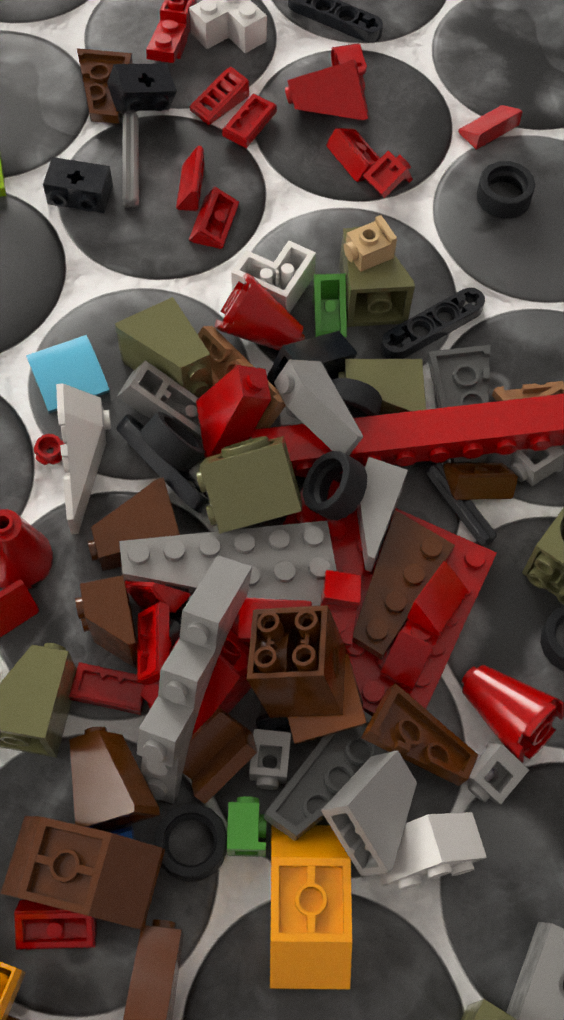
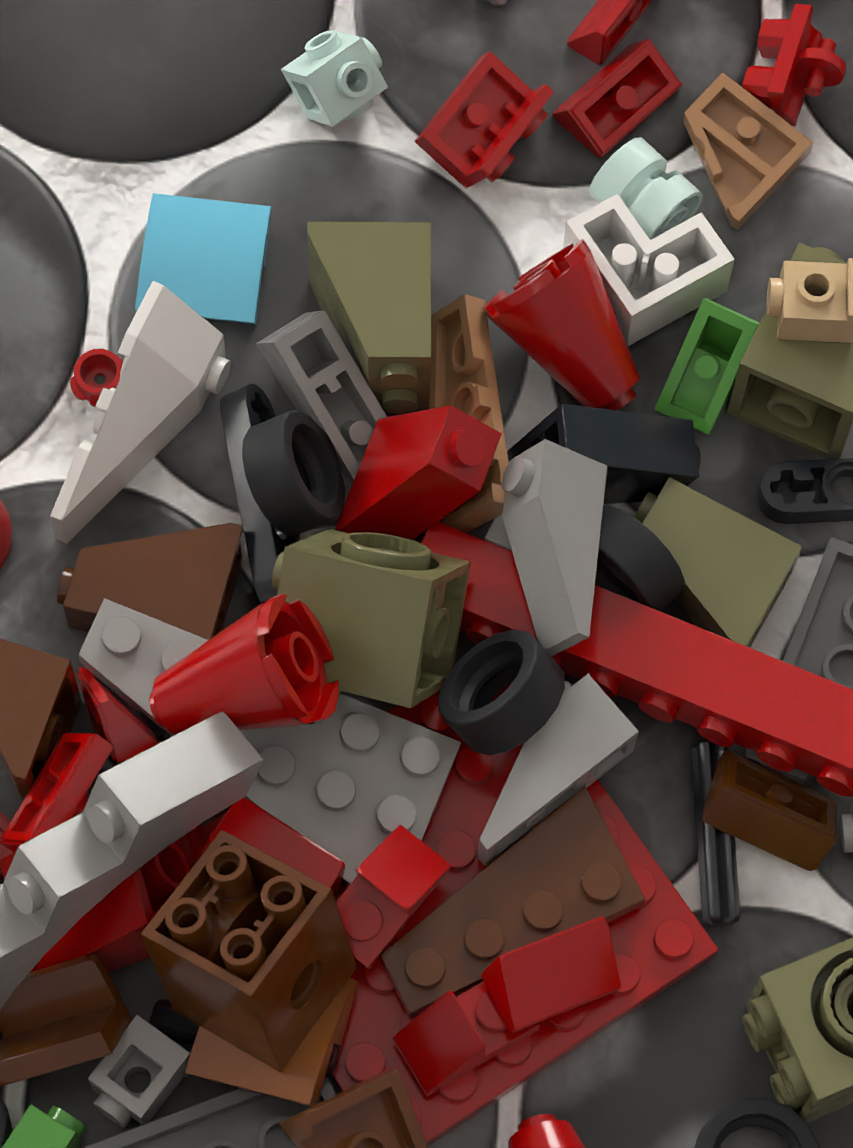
camera: 30 degrees right, 5 degrees up
none -> red cone [149,594,339,735]
none -> light aqua brick [281,30,388,126]
none -> red bracket [414,51,554,188]
none -> light aqua wheel [589,137,703,240]
none -> medium nougat wing [683,72,813,231]
none -> red hips [742,4,846,126]

